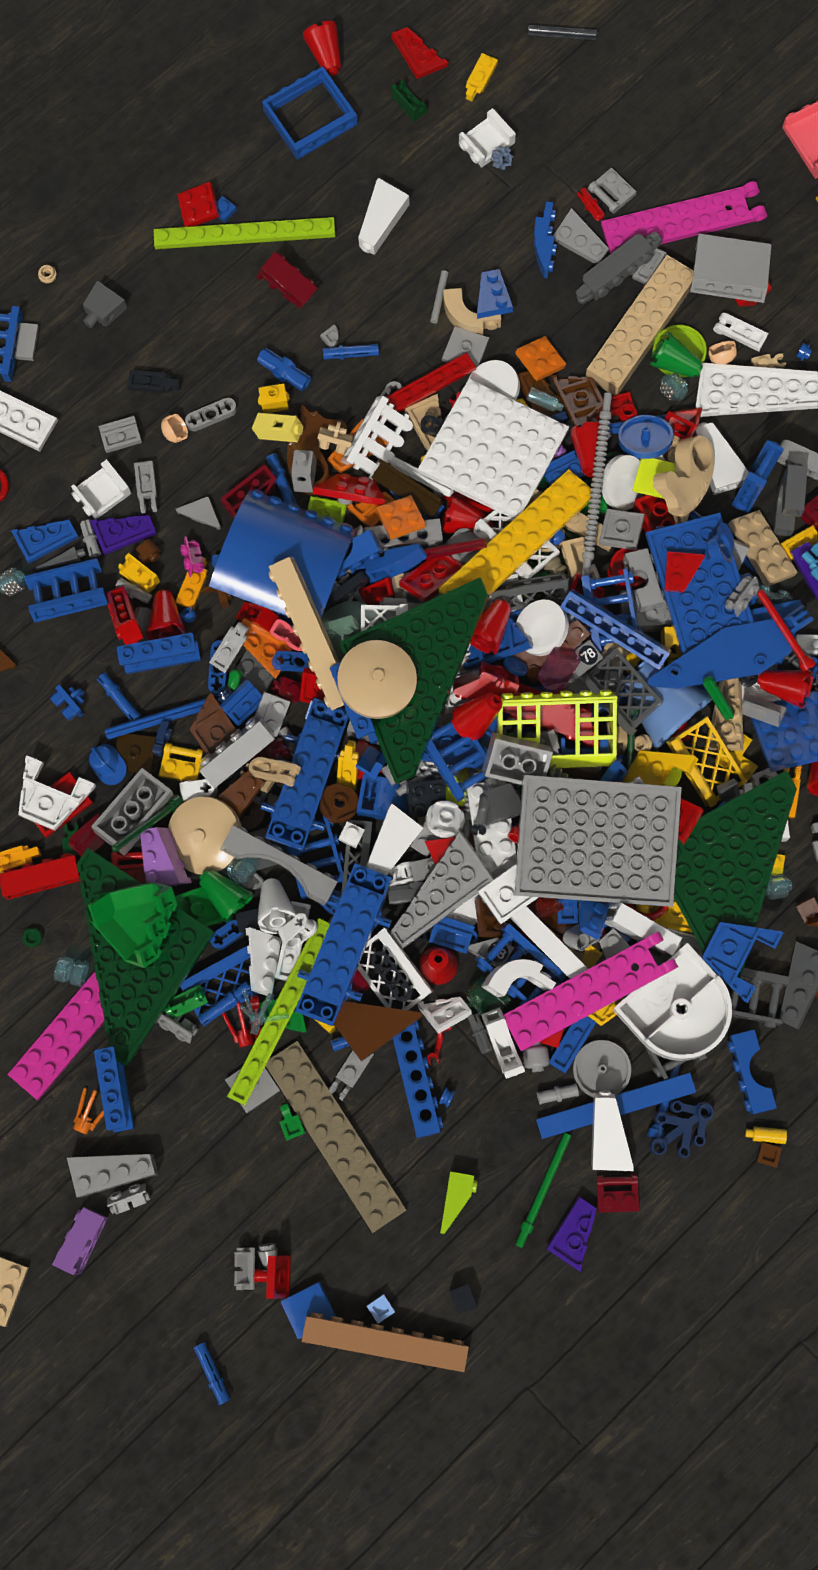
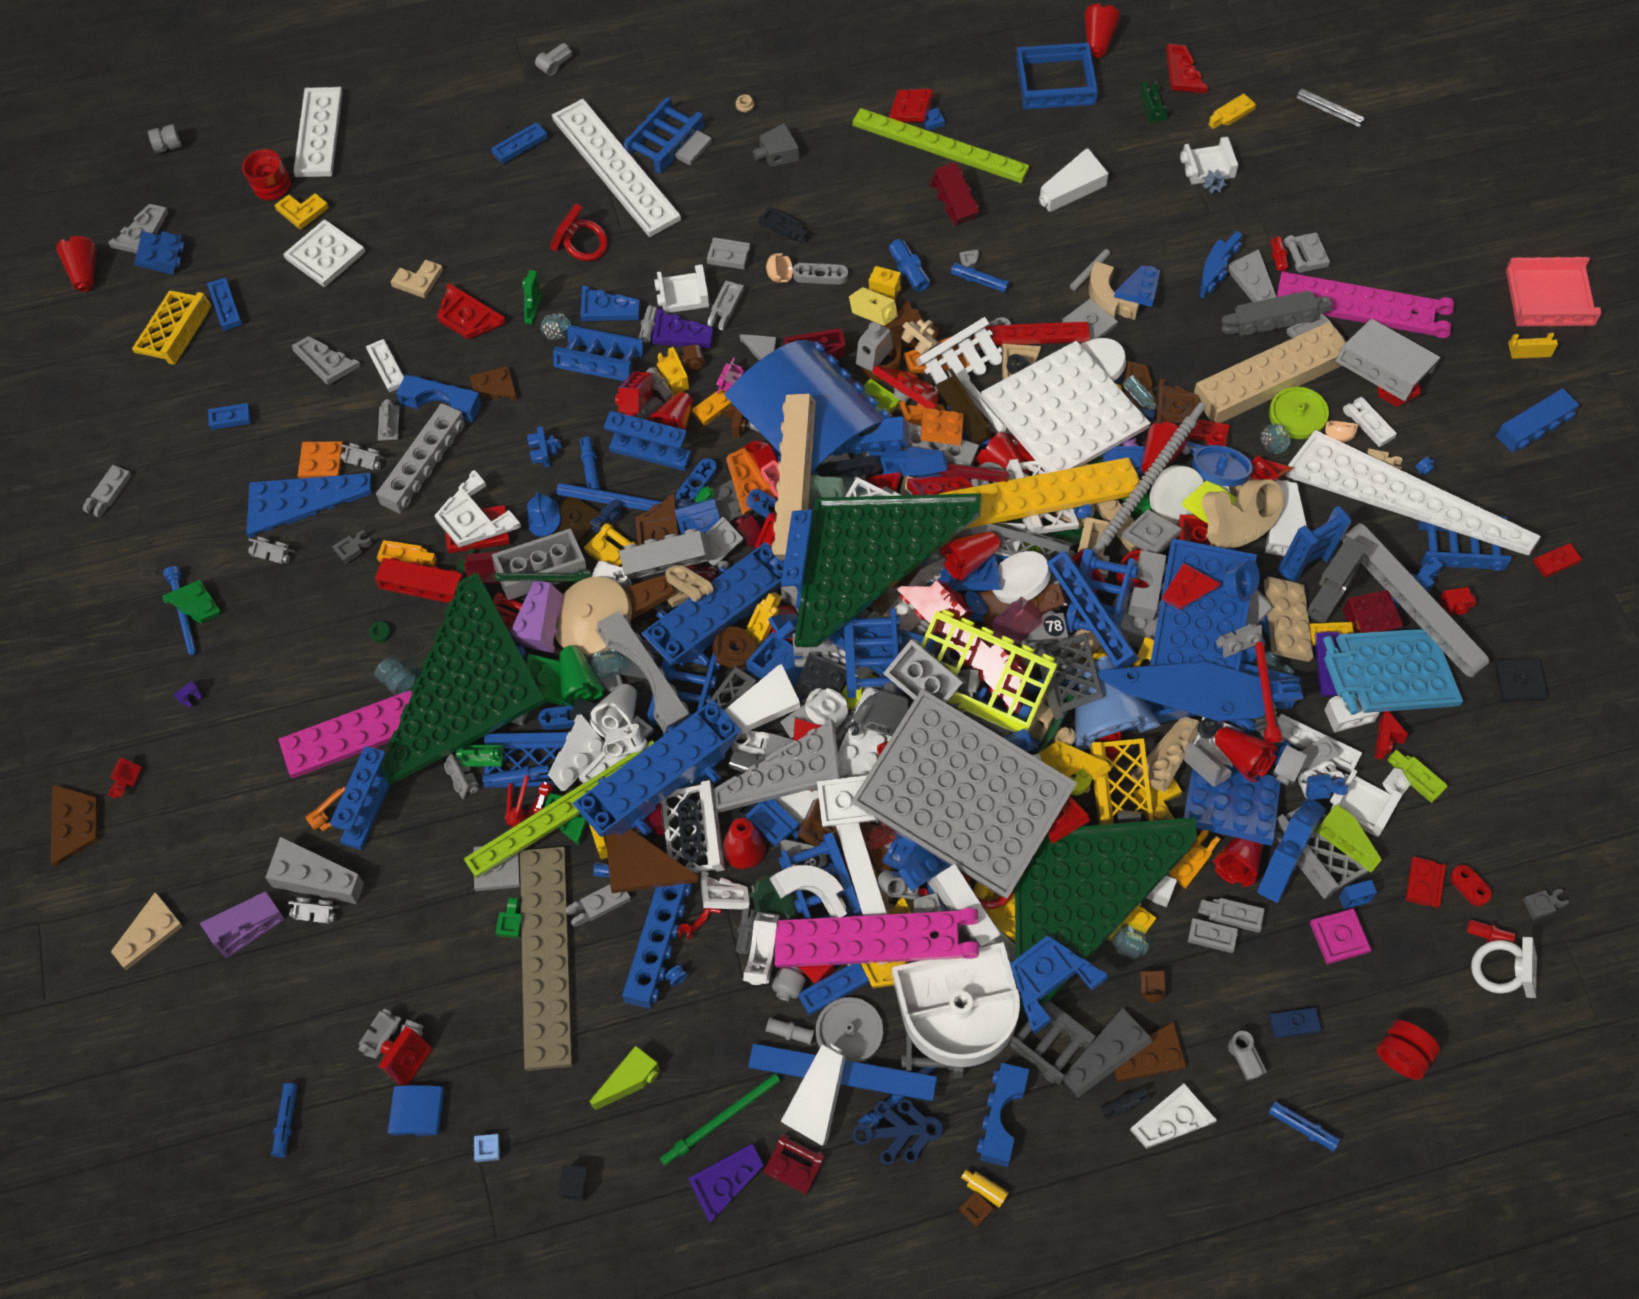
camera: 25 degrees right, 15 degrees down
dark grey piece [36,547,86,570] -> none
green panel [88,882,177,968] -> none
blue hinge [180,606,196,623] -> none
light grey hinge [209,622,249,673] -> none
clear light blue plant [240,988,289,1035] -> none
blue pin [266,453,297,504] -> none
medium nougat brick [301,1312,469,1372] -> none
tan dish [337,640,417,719] -> none
white plate [338,821,365,848] -> none
red cone [452,693,503,741] -> none
orange plate [515,336,566,381] -> none
dark tan wheel [544,557,568,575] -> none
green cone [649,331,703,378] -> none
green axle [703,676,734,721] -> none

